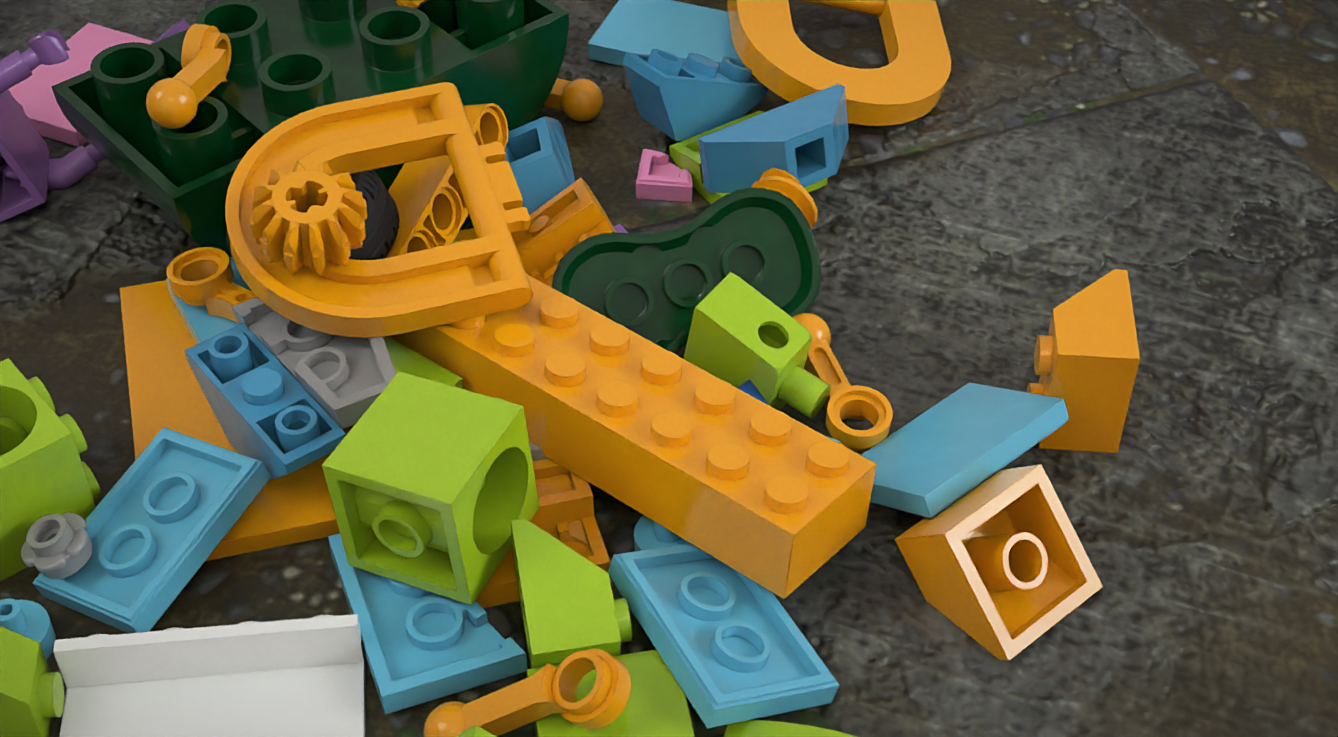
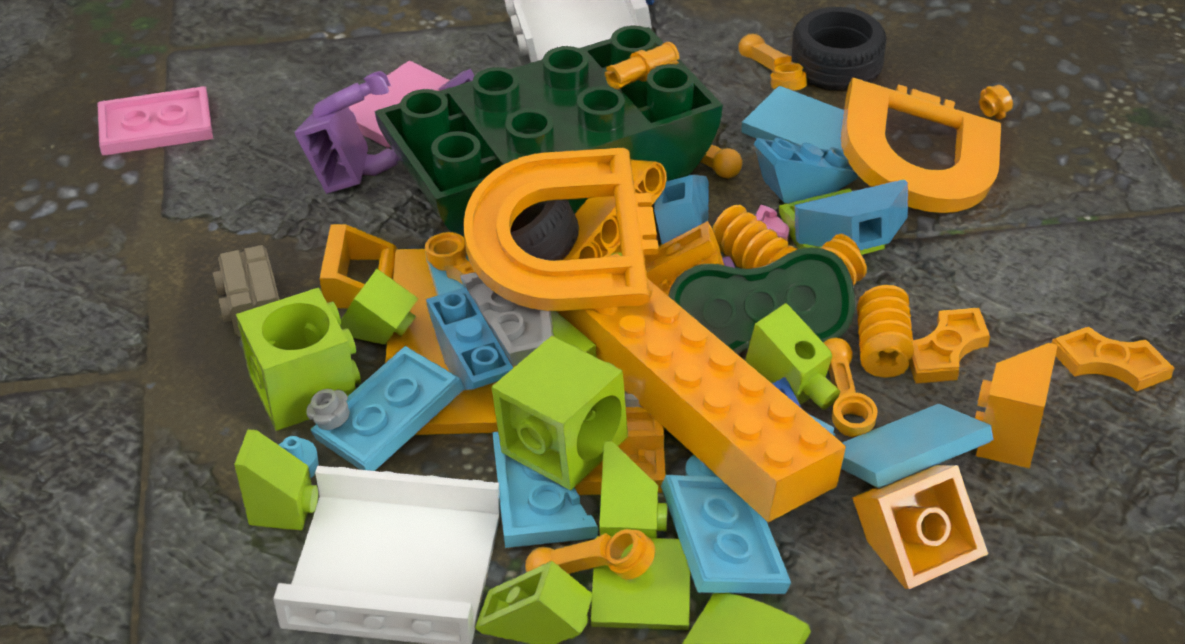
camera: 15 degrees right, 0 degrees up
light orange piece [146,23,231,129] -> none
light orange gear [249,159,367,277] -> none
none -> light orange tile [320,224,397,308]
none -> lime slope [340,269,419,344]
none -> light orange piece [712,205,798,269]
none -> light orange piece [857,285,914,378]
none -> light orange tile [909,308,990,384]
none -> light orange tile [1051,327,1174,392]

